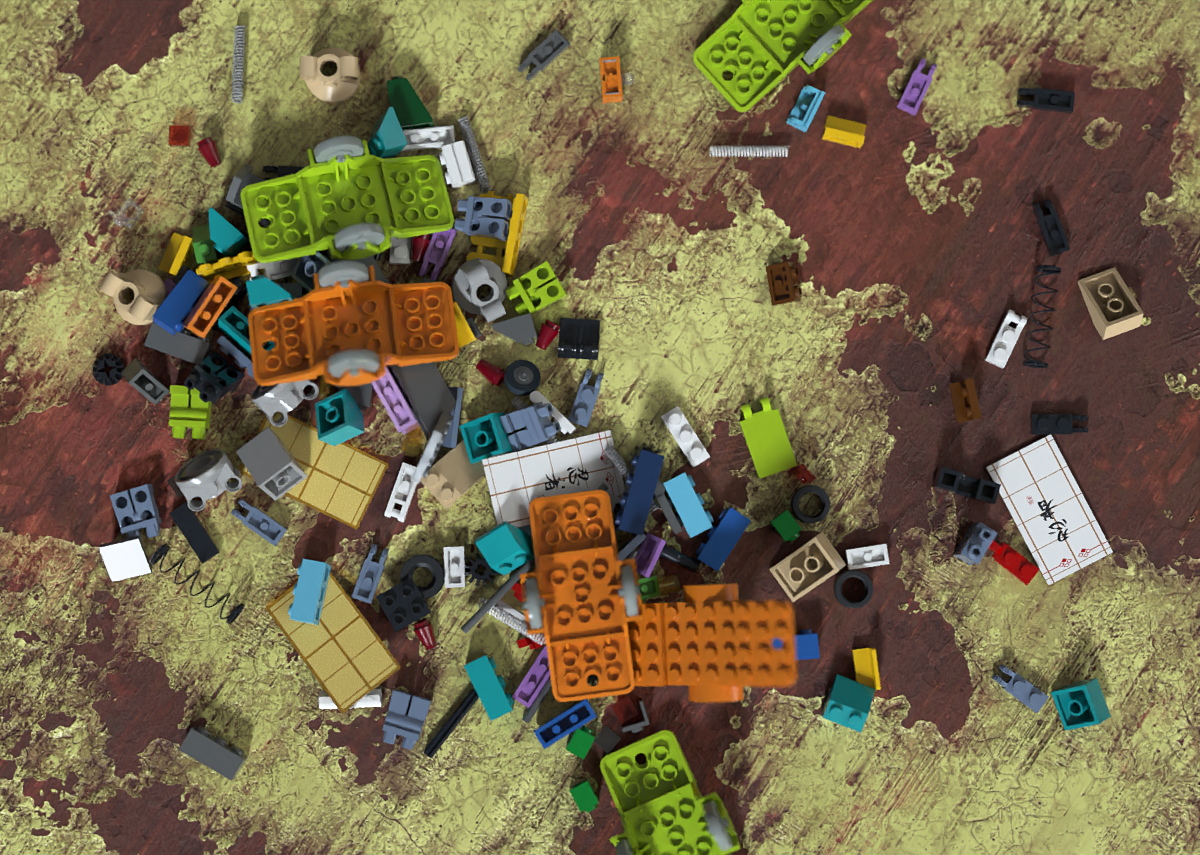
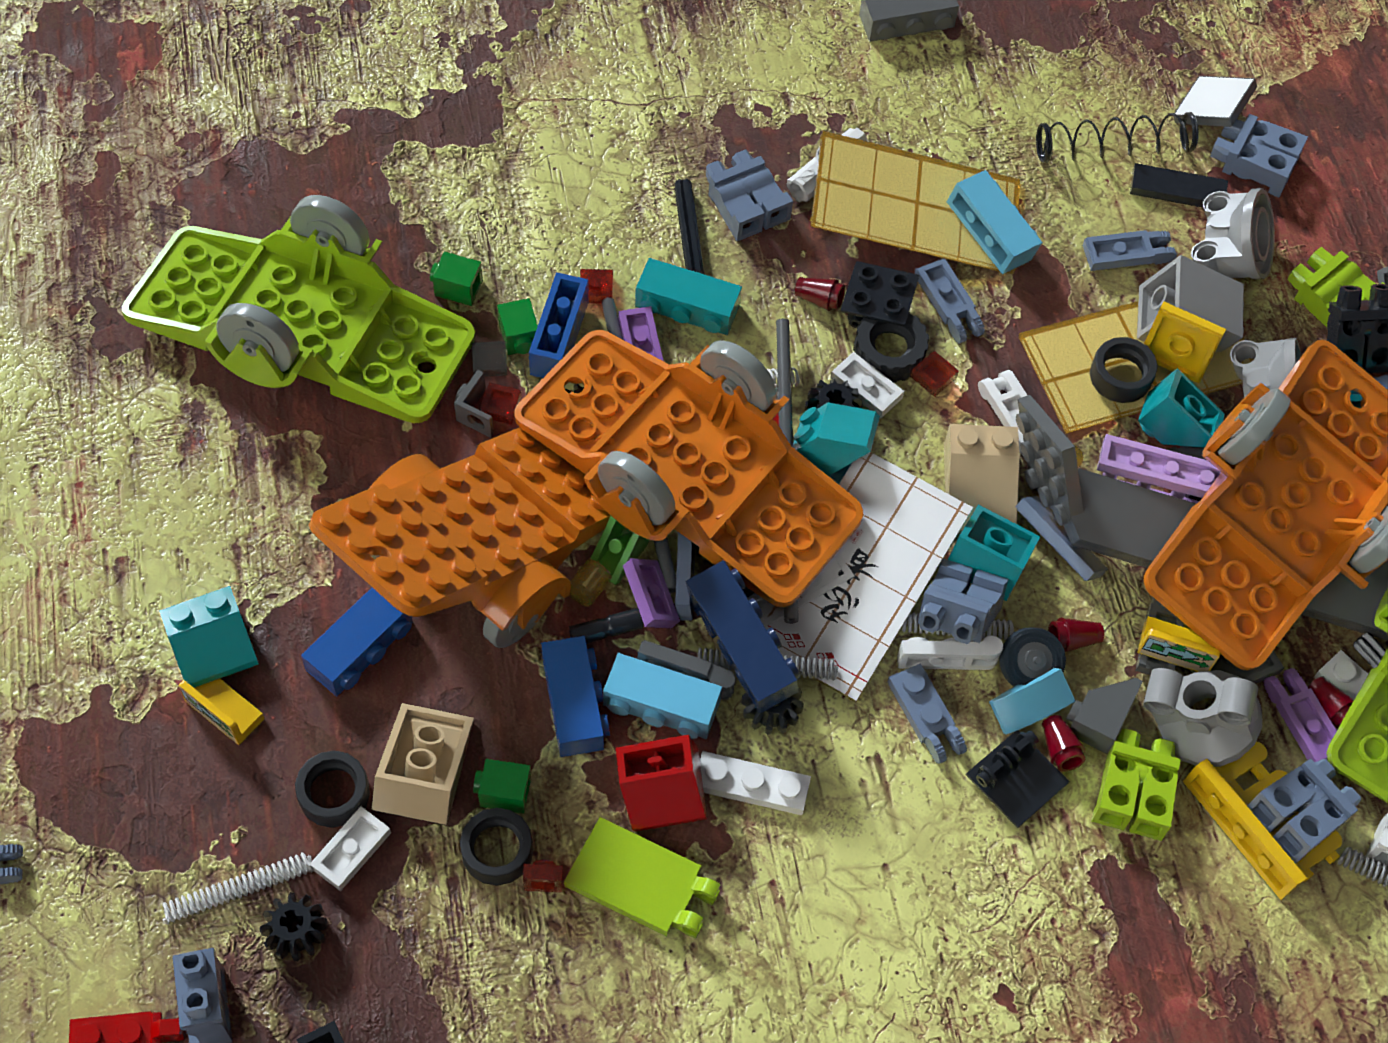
camera: 130 degrees right, 25 degrees down
none -> white piece [163,852,313,925]
none -> black gear [260,892,328,962]
none -> clear red plate [580,269,613,304]
none -> red slope [616,734,707,832]
none -> clear red plate [910,351,959,397]
none -> medium azure slope [989,668,1075,734]
none -> black tyre [1090,337,1158,403]
none -> yellow tile [1144,301,1226,384]

